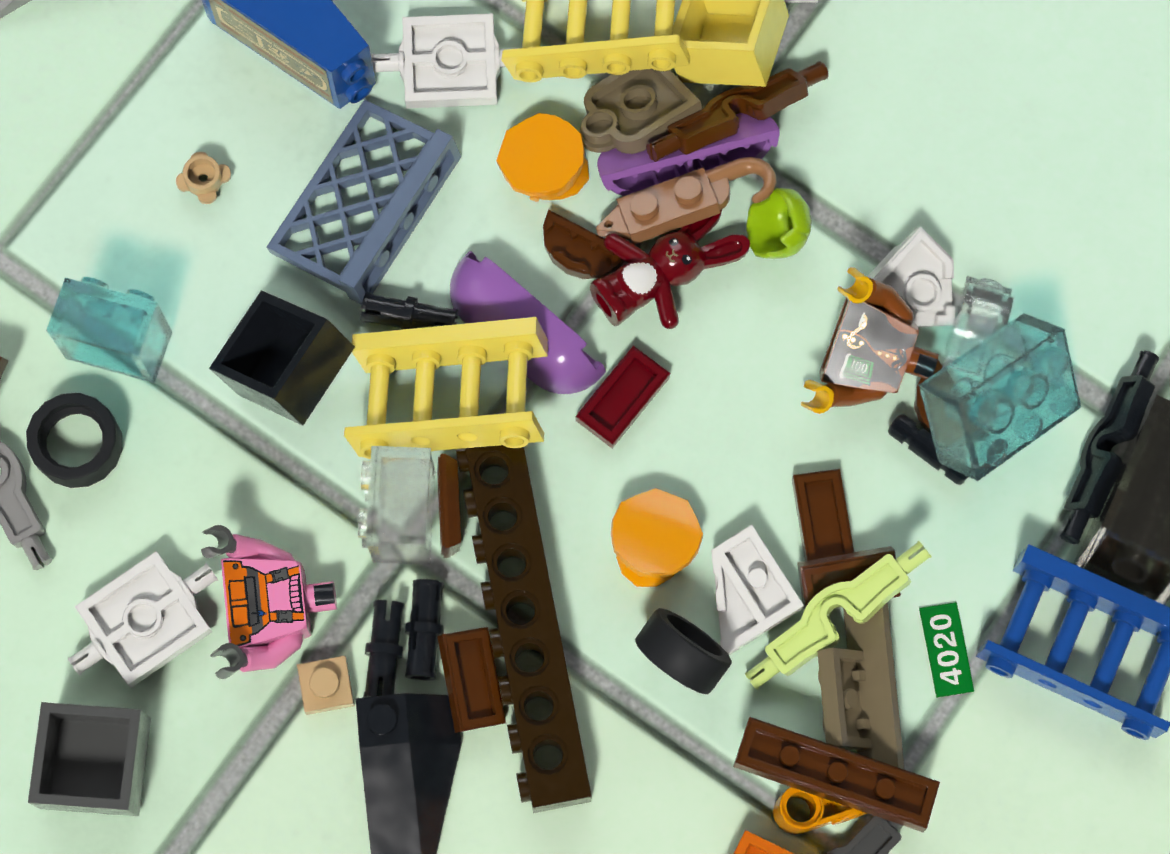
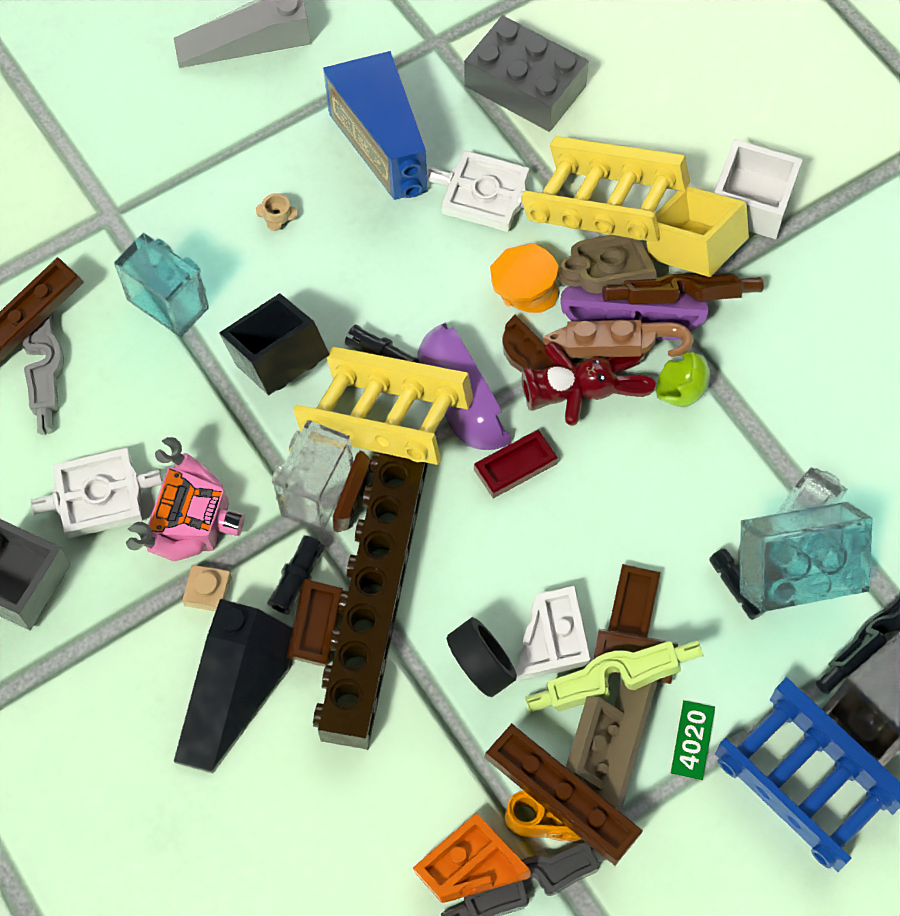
camera: 25 degrees right, 10 degrees down
black tyre [26,393,123,488] -> none
sand blue fence [266,99,461,305] -> none
black pin [363,600,405,698] -> none
light orange hat [611,488,703,587] -> none
torso [801,267,939,414] -> none
white plate [867,227,955,327] -> none

